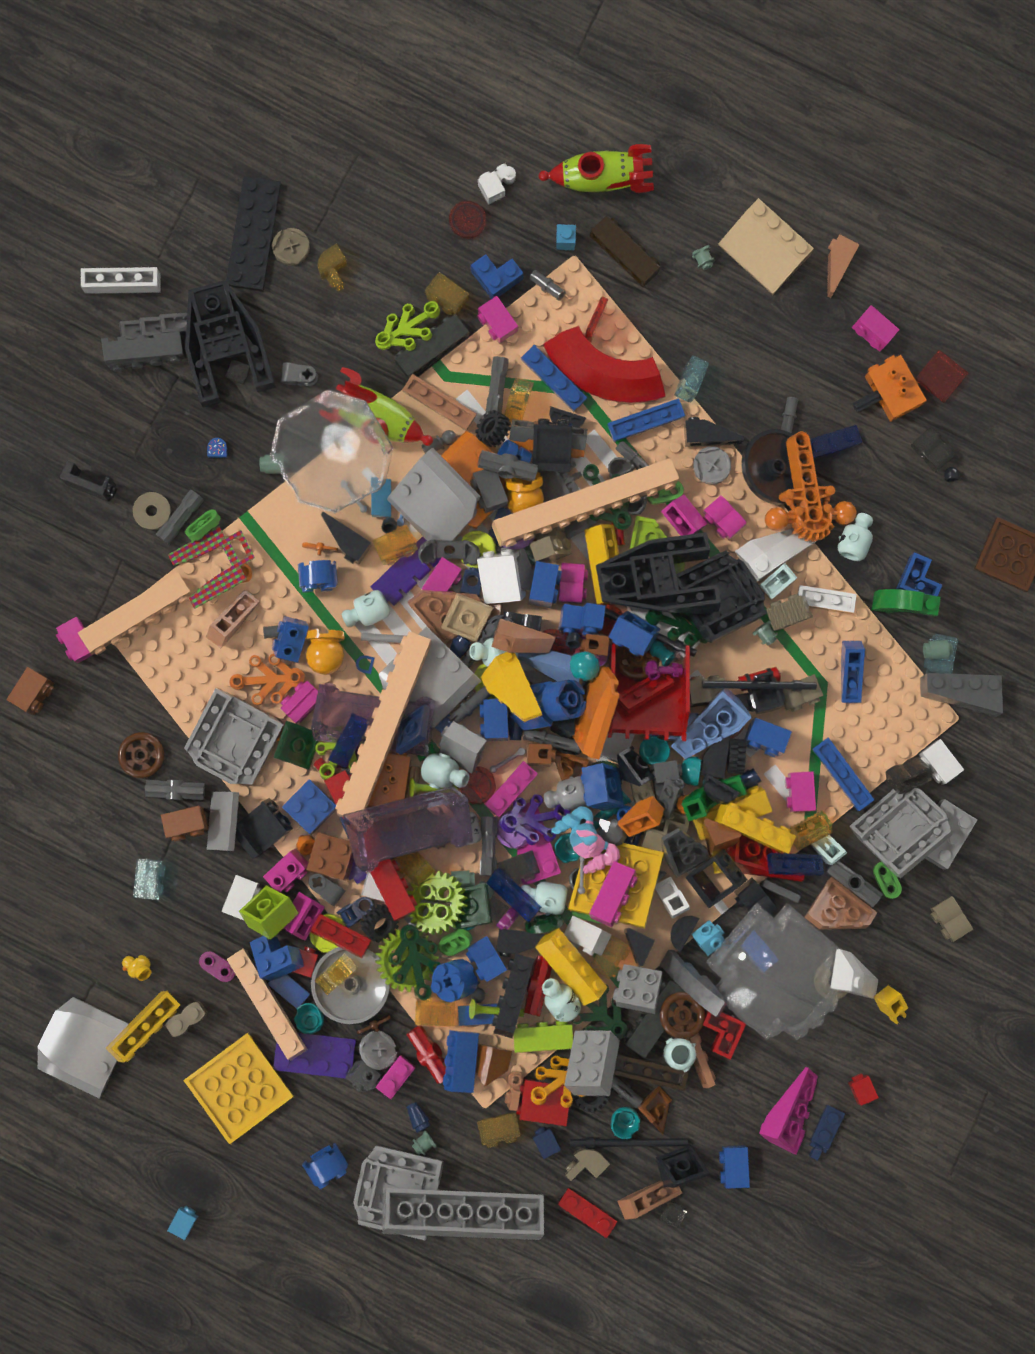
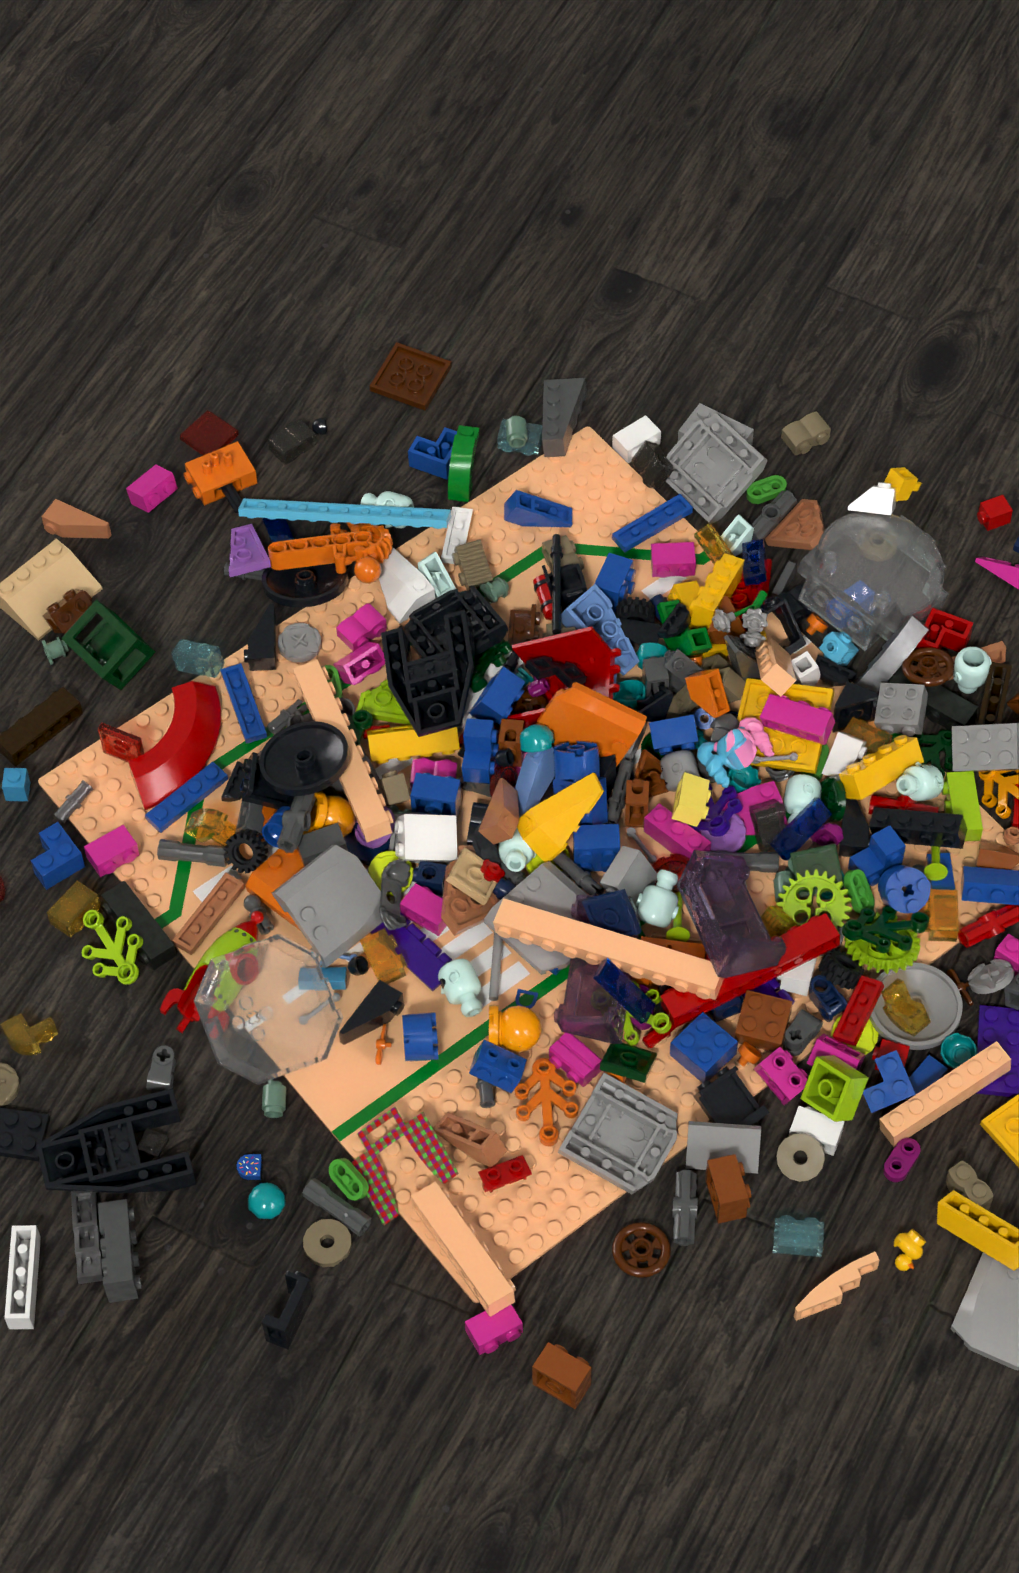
camera: 80 degrees left, 25 degrees down
none -> reddish brown brick [43,589,92,634]
none -> dark green piece [61,599,156,690]
none -> medium lavender wing [229,524,271,577]
none -> medium azure plate [238,498,451,529]
none -> teal hair [248,1182,285,1219]
none -> black dish [259,721,350,796]
none -> red hinge [478,1155,532,1193]
none -> red plant [480,859,505,883]
none -> reddish brown bracket [508,604,540,651]
none -> black tile [525,656,587,688]
none -> light yellow brick [671,772,711,827]
none -> light grey plant [712,590,768,647]
none -> light nougat brick [755,637,796,696]
none -> dark tan tile [776,1132,825,1182]
none -> light nougat slope [794,1252,879,1321]
none -> orange tile [806,613,829,635]

